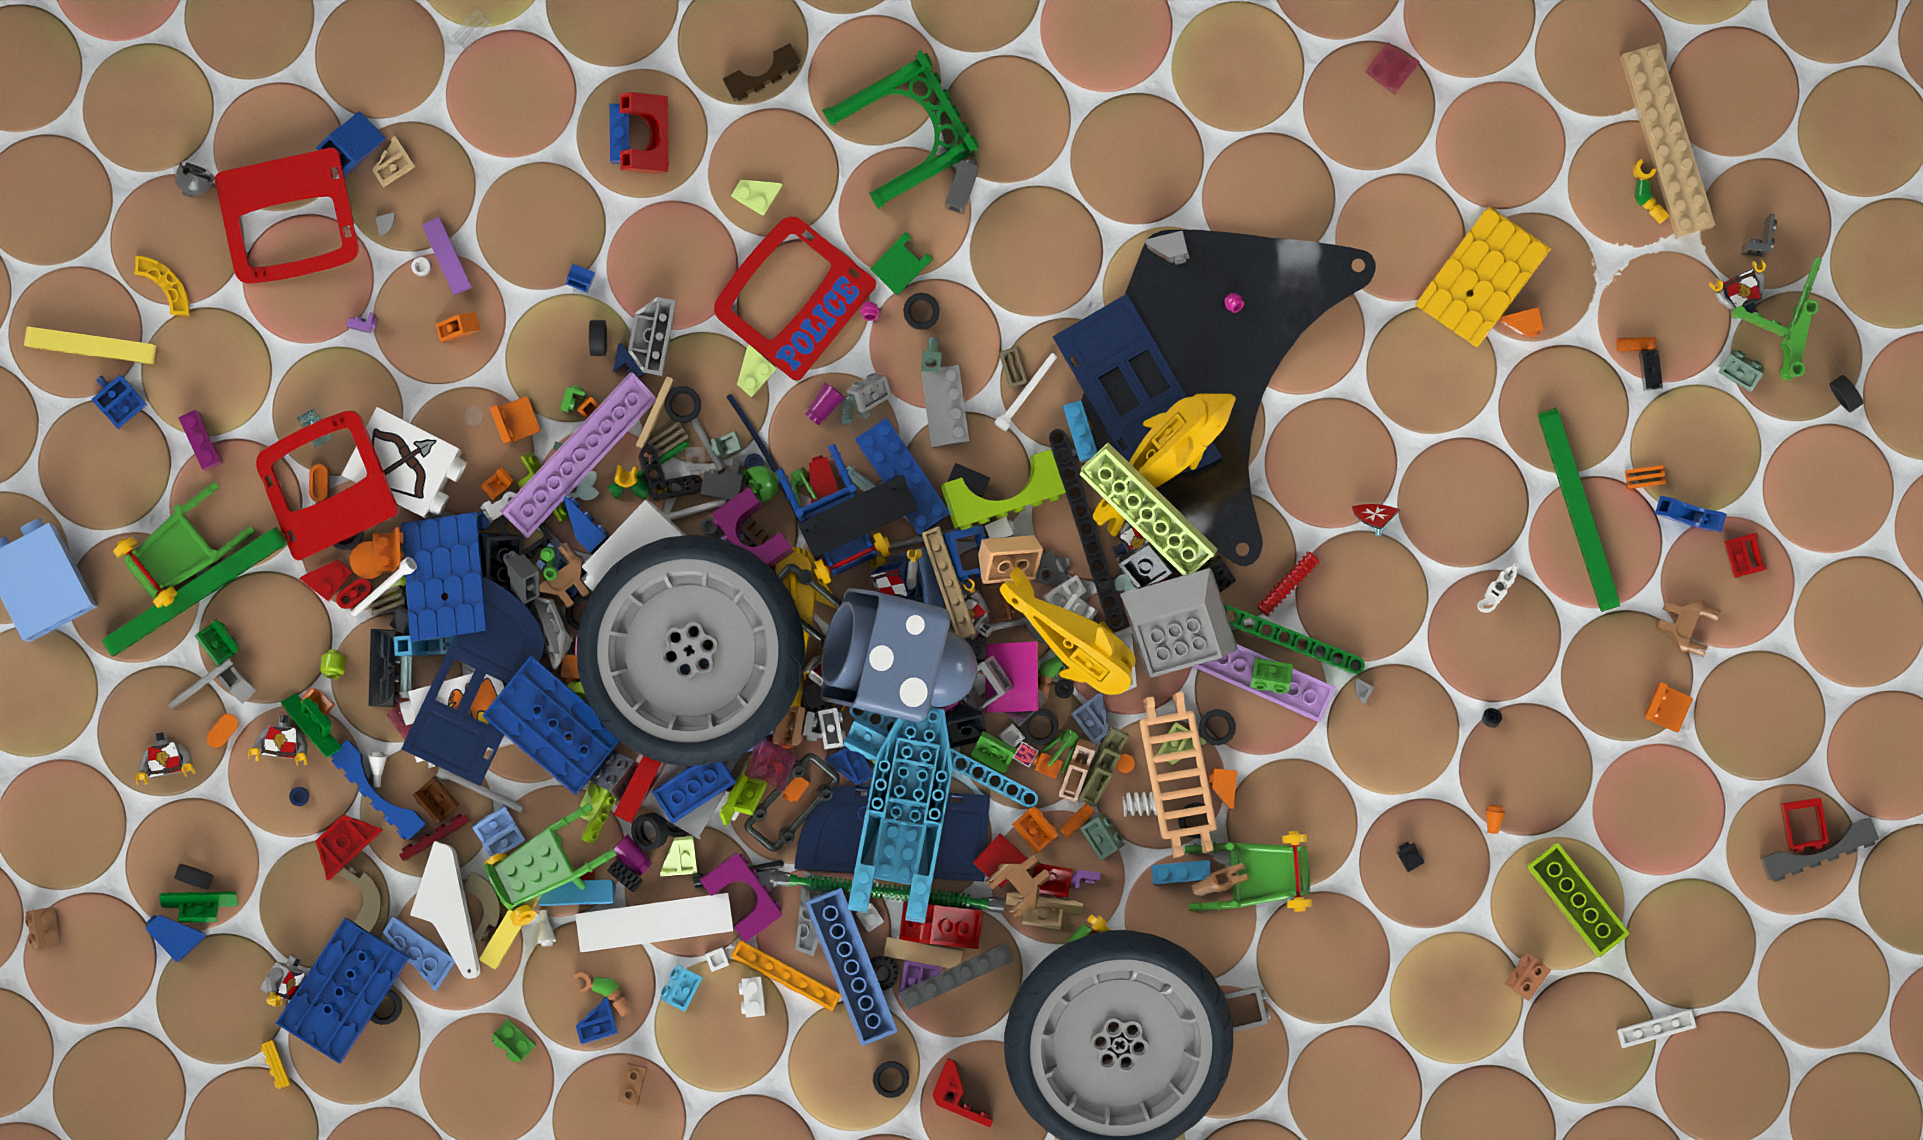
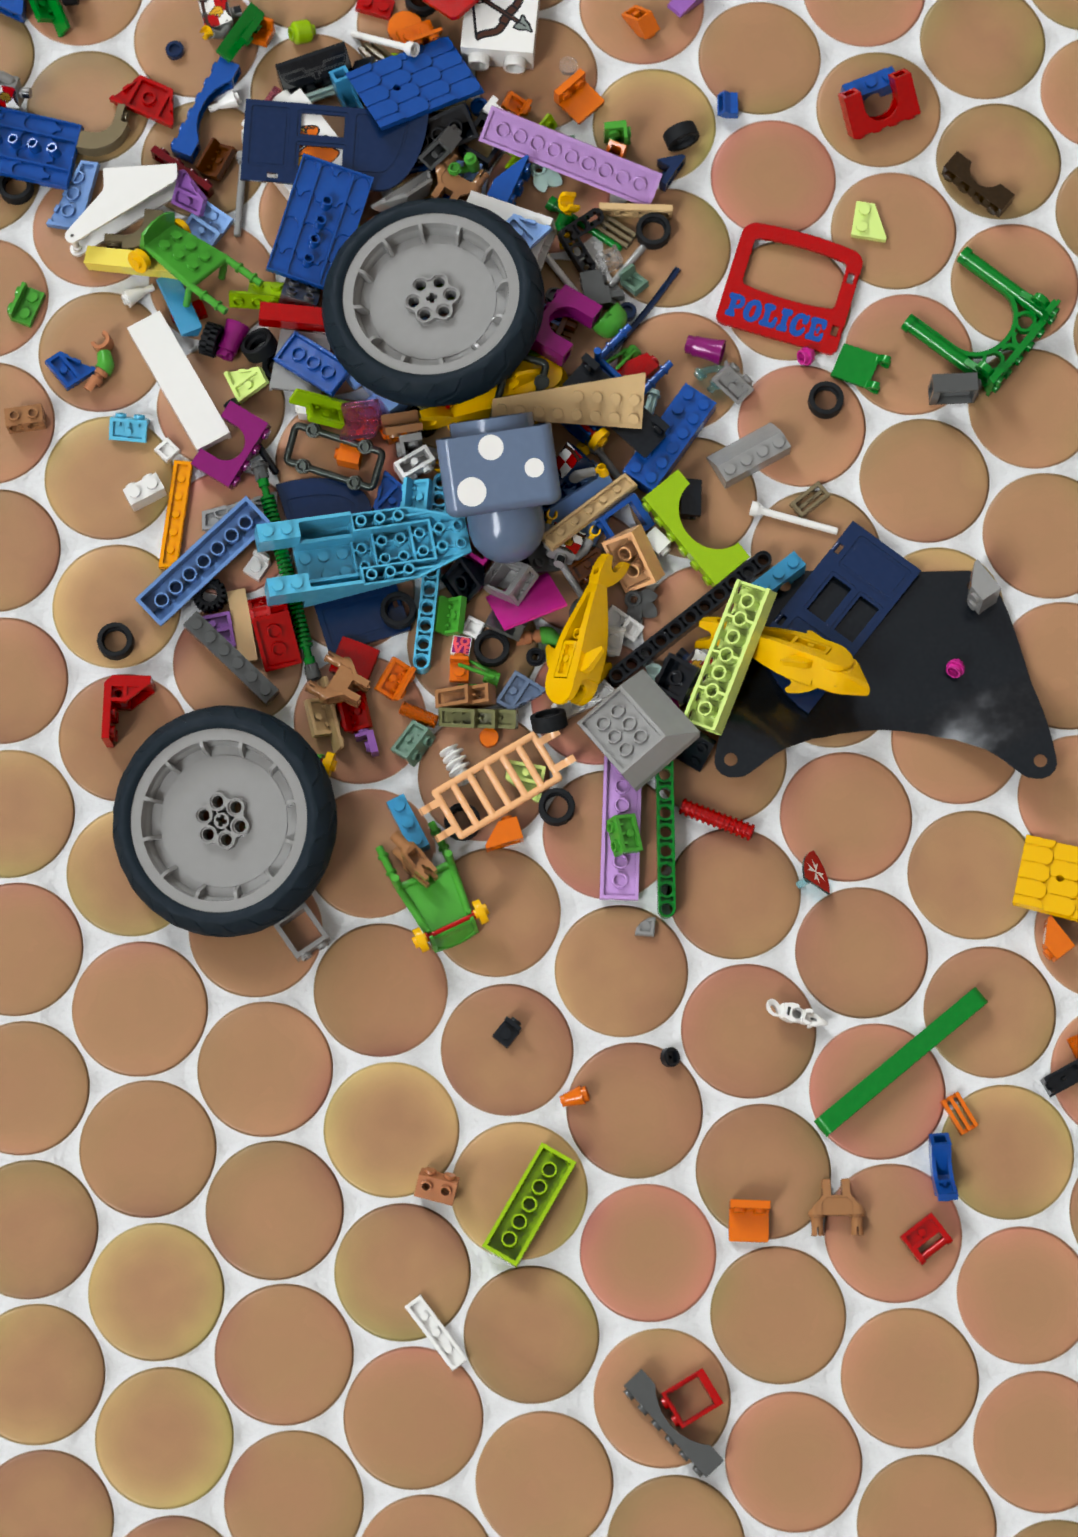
camera: 65 degrees right, 10 degrees down
red plate [336,579,372,609] -> none
light grey wedge [628,297,676,376] -> none
yellowish green wing [737,345,777,398] -> none
black bracket [803,683,827,712] -> none
sand green bracket [921,337,942,373] -> none
none -> medium lavender wing [171,169,208,217]
none -> black tyre [380,592,416,629]
none -> tan wing [491,372,646,429]
none -> light blue wing [506,214,552,249]
none -> black tyre [530,708,568,734]

